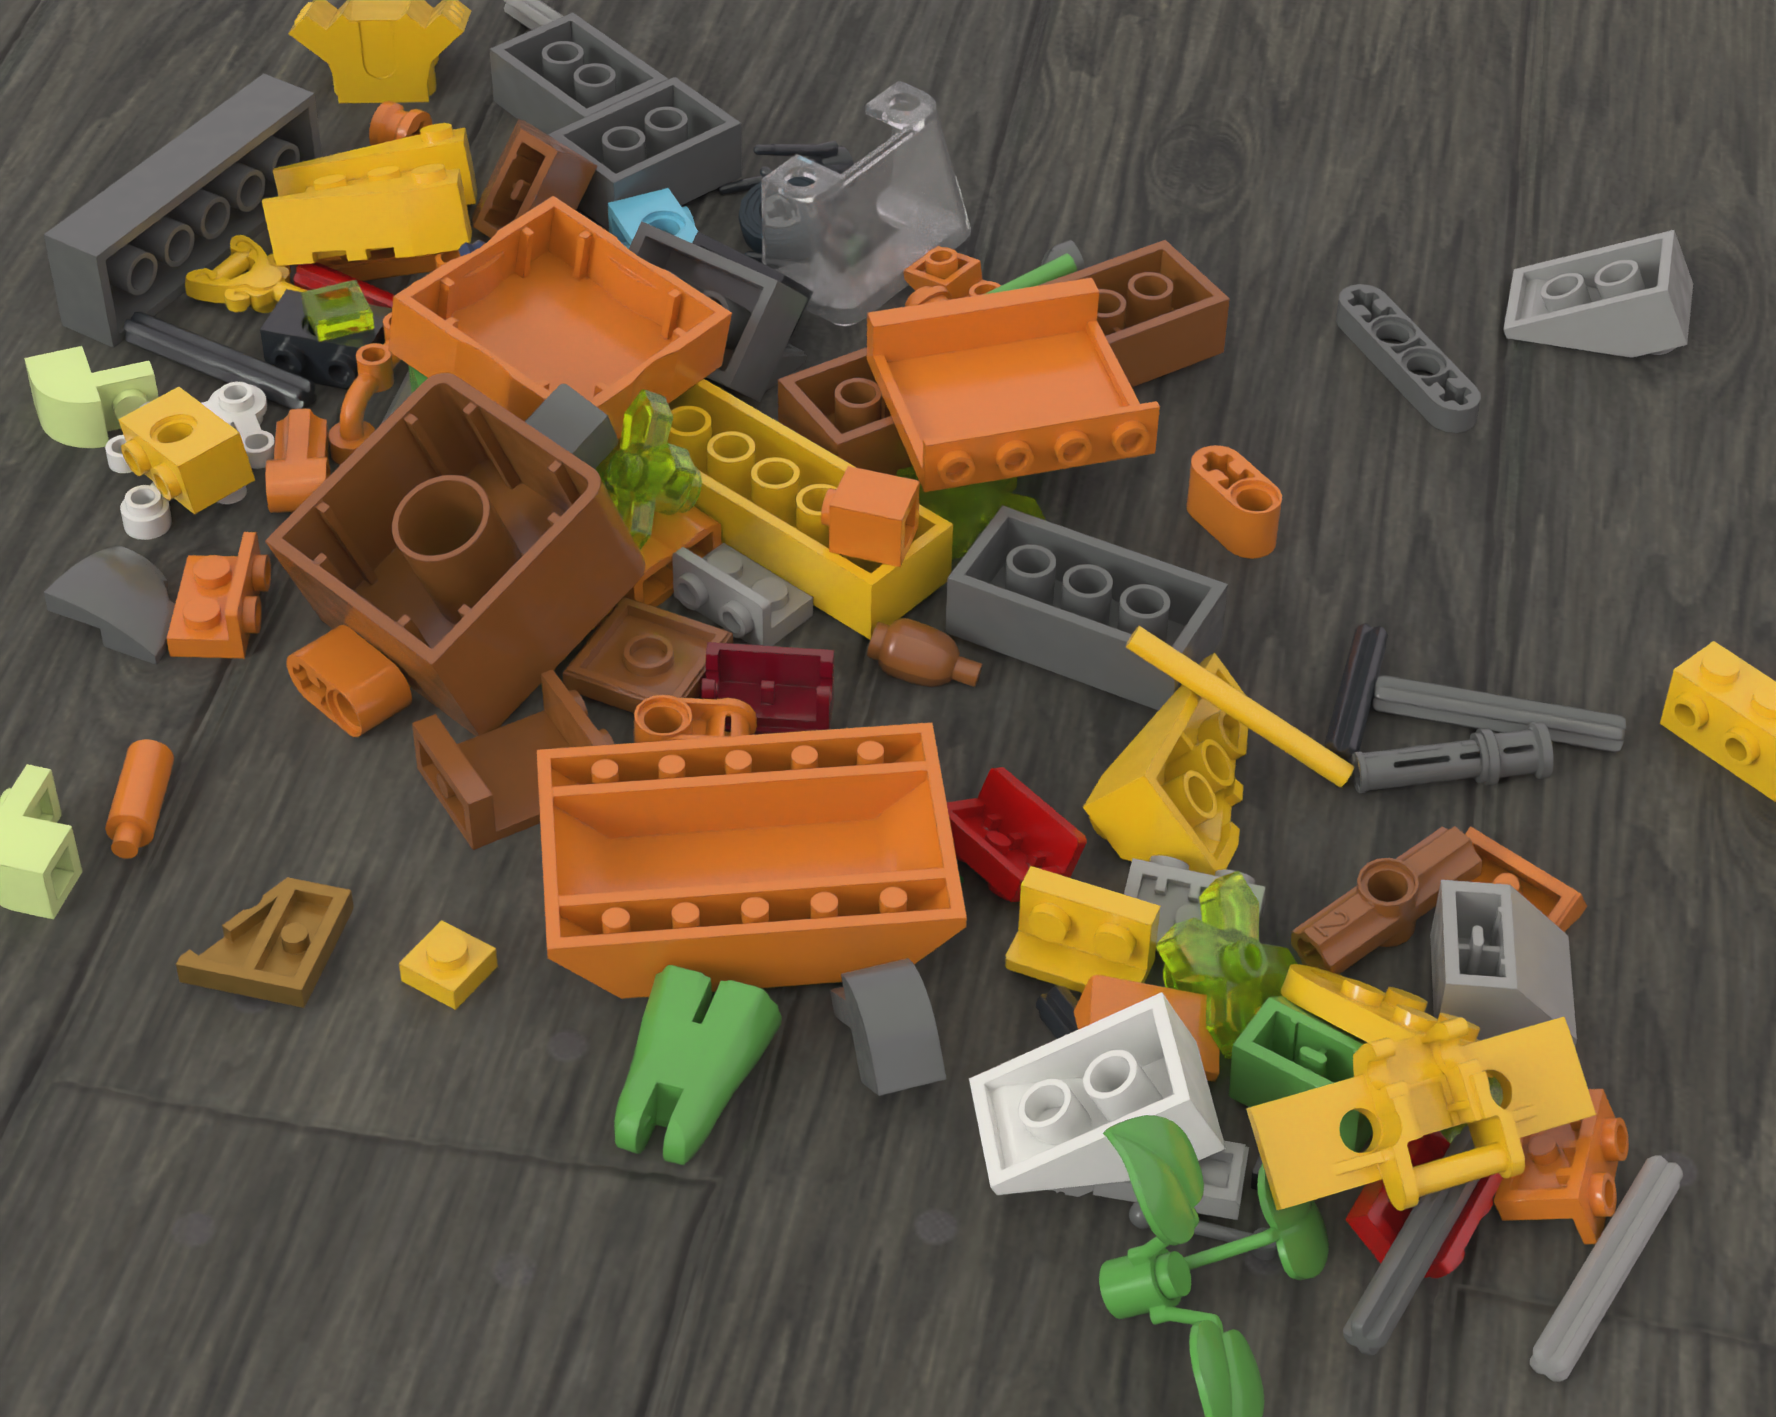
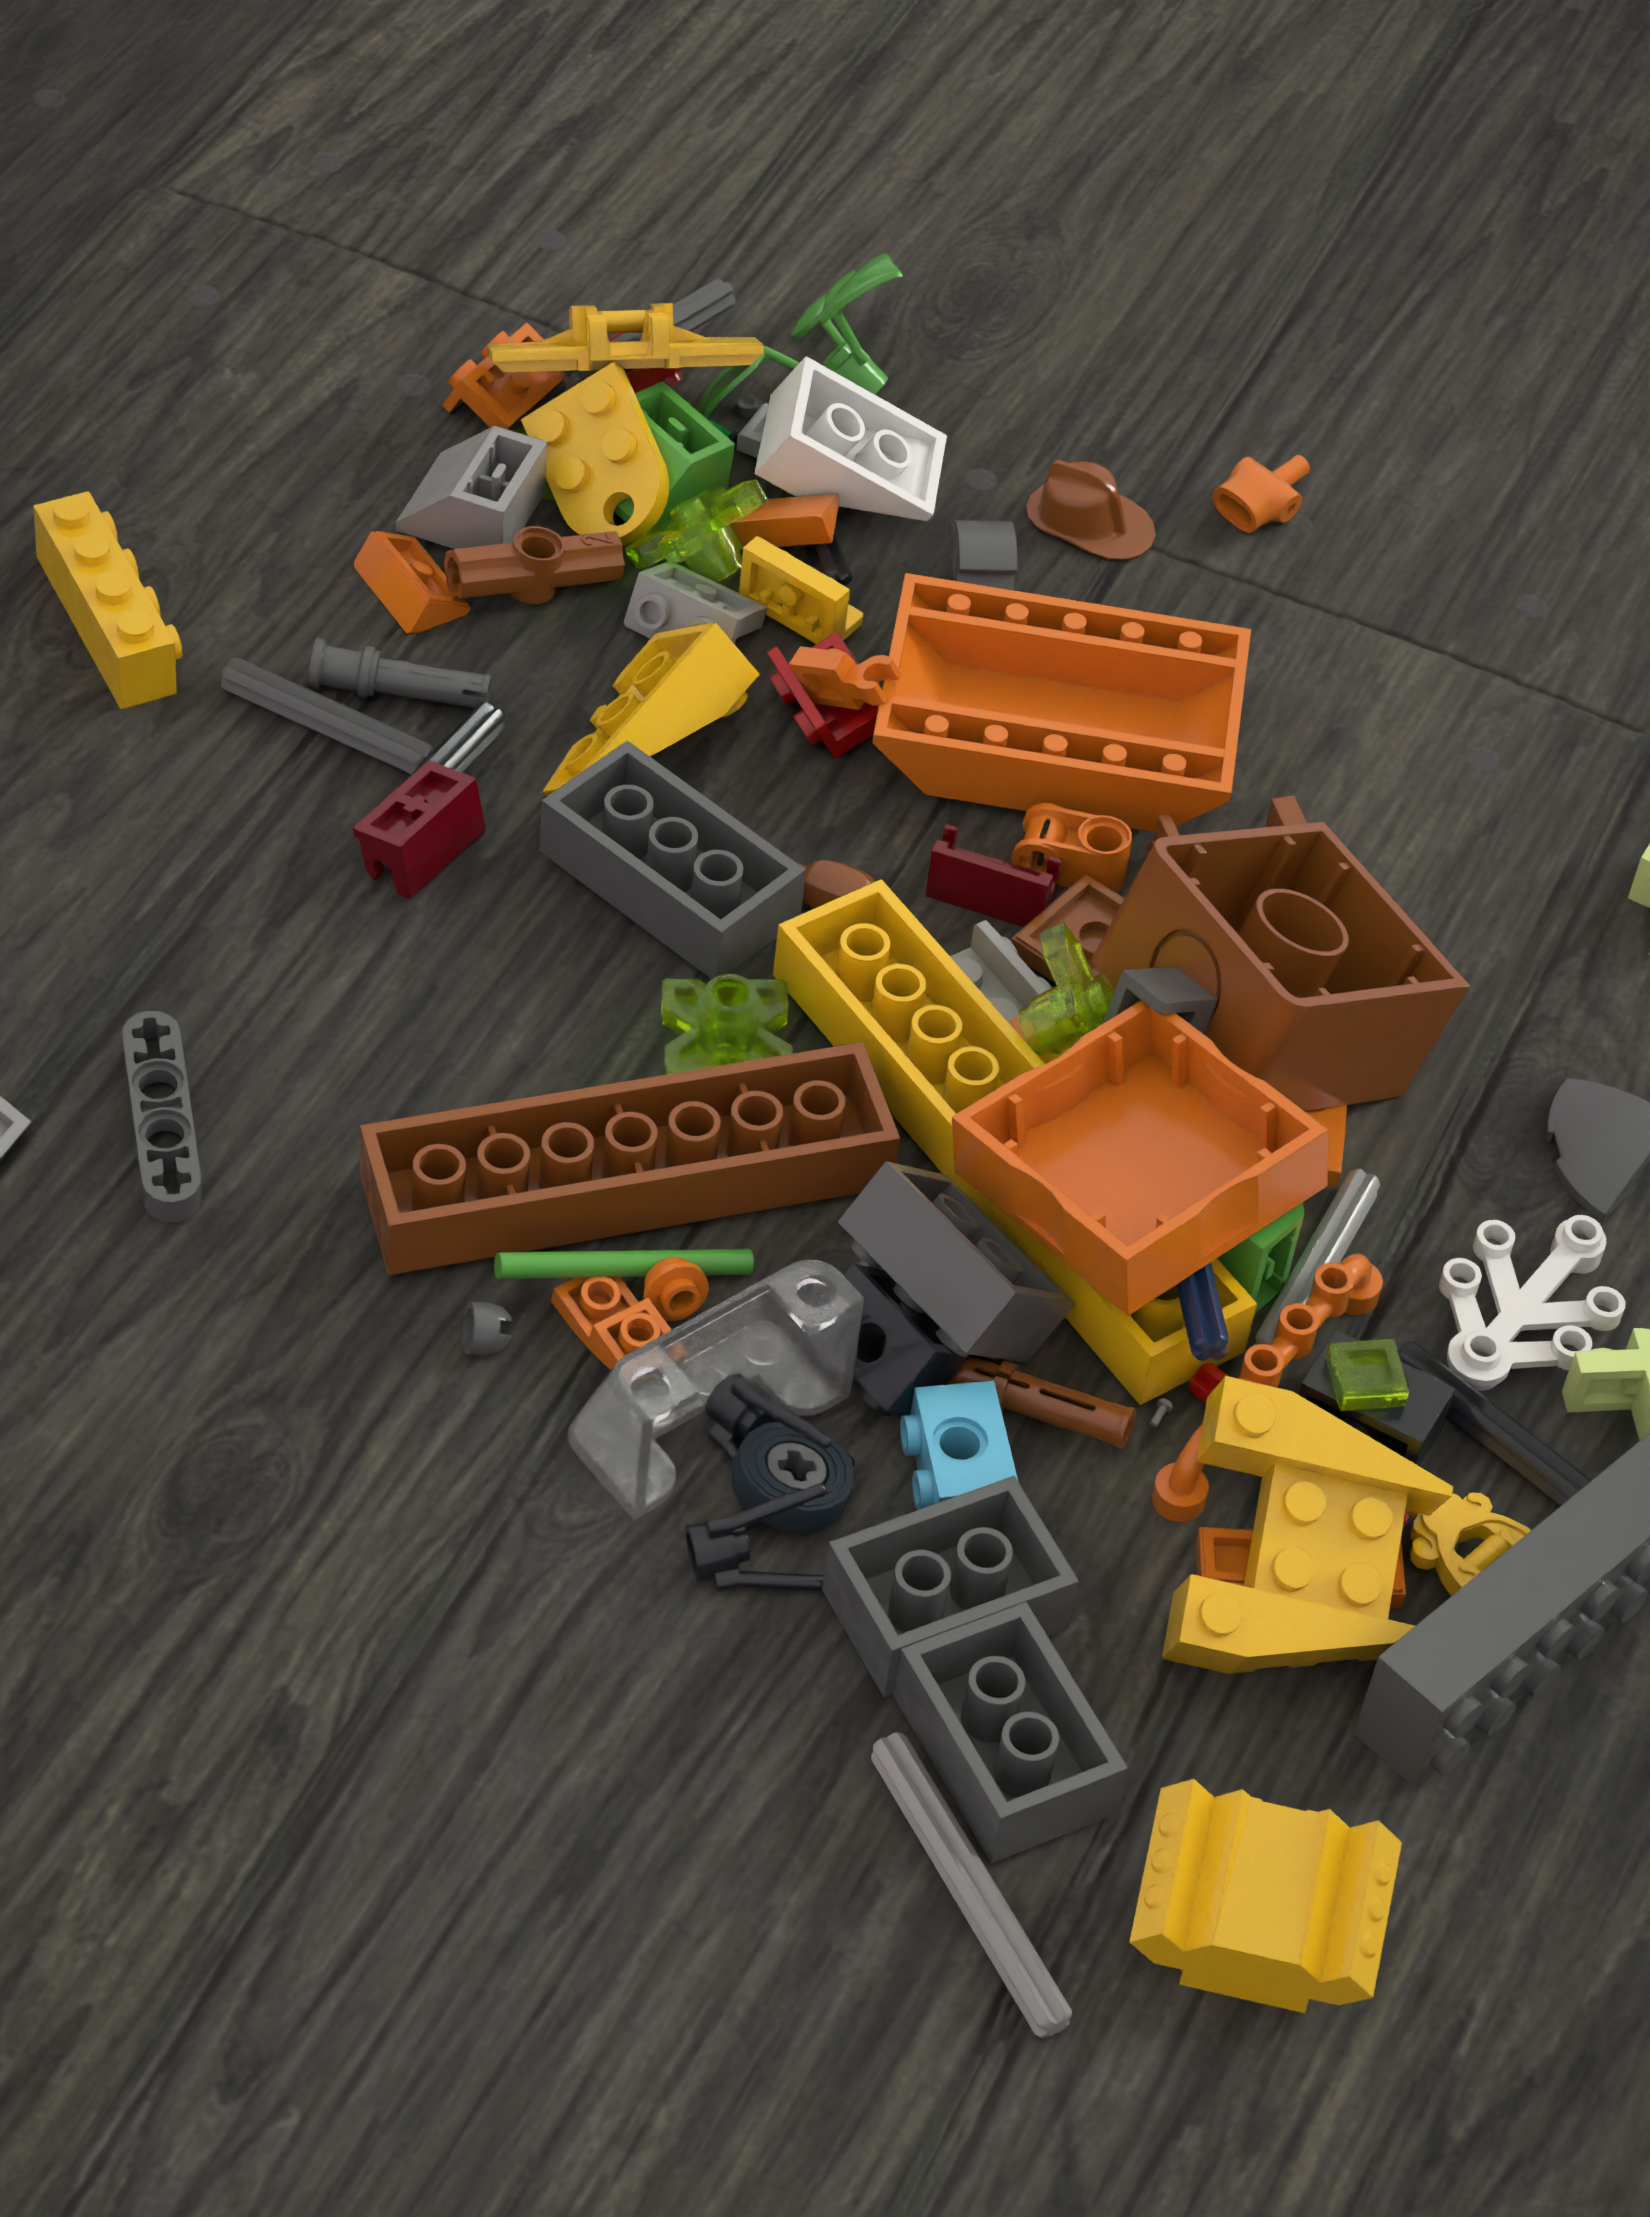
camera: 170 degrees left, 5 degrees up
orange cylinder [105,739,174,859] -> none
yellow brick [118,387,255,514] -> none
orange bracket [167,532,271,659] -> none
pearl gold wing [176,877,354,1008] -> none
orange piece [265,409,331,513] -> none
orange wheel [369,101,433,146] -> none
yellow plate [399,920,498,1010] -> none
dark orange slope [472,119,598,238] -> none
bright green piece [614,965,782,1165] -> none
orange brick [821,466,920,567] -> none
orange panel [867,278,1160,492] -> none
yellow bar [1125,626,1354,788] -> none
orange beam [1187,445,1282,559] -> none
light grey axle [1530,1155,1683,1382] -> none
none -> dark red hinge [352,760,486,899]
none -> orange plate [789,646,902,710]
none -> dark orange piece [1026,460,1156,561]
none -> orange piece [1212,455,1310,533]

